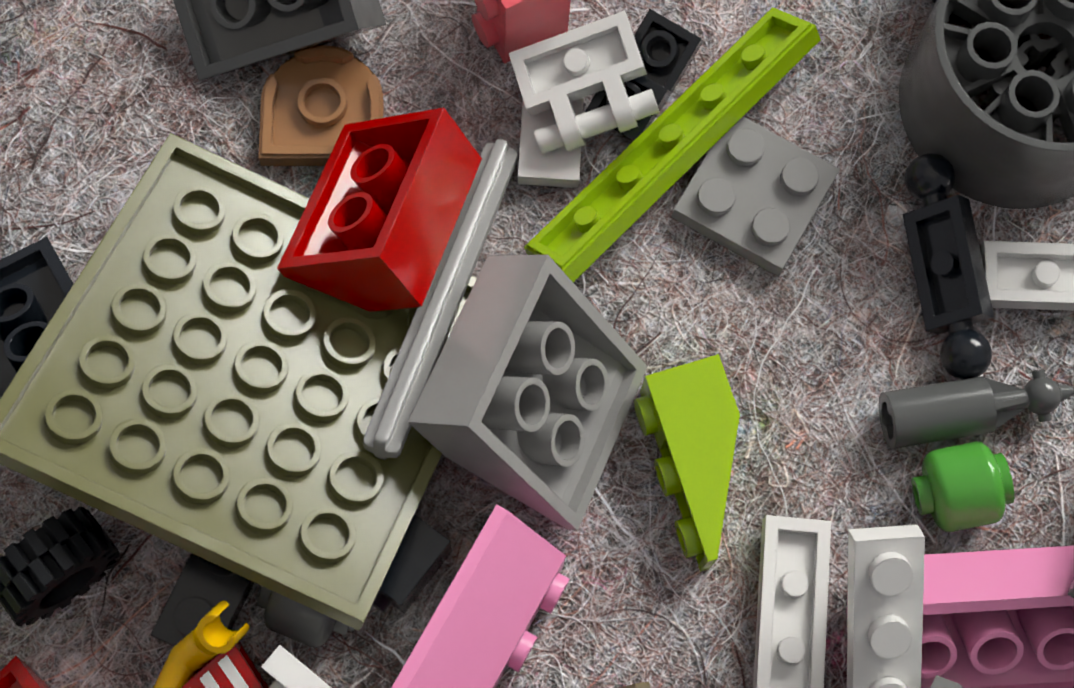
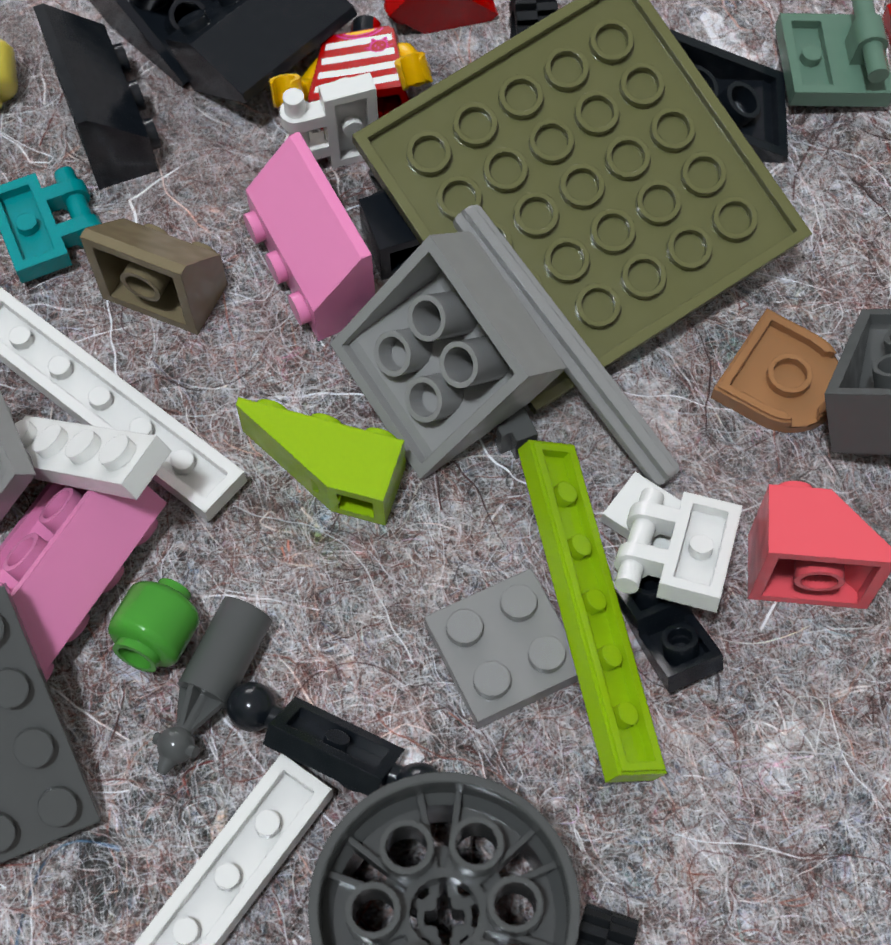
camera: 130 degrees right, 10 degrees down
red slope [277,107,482,312] -> none

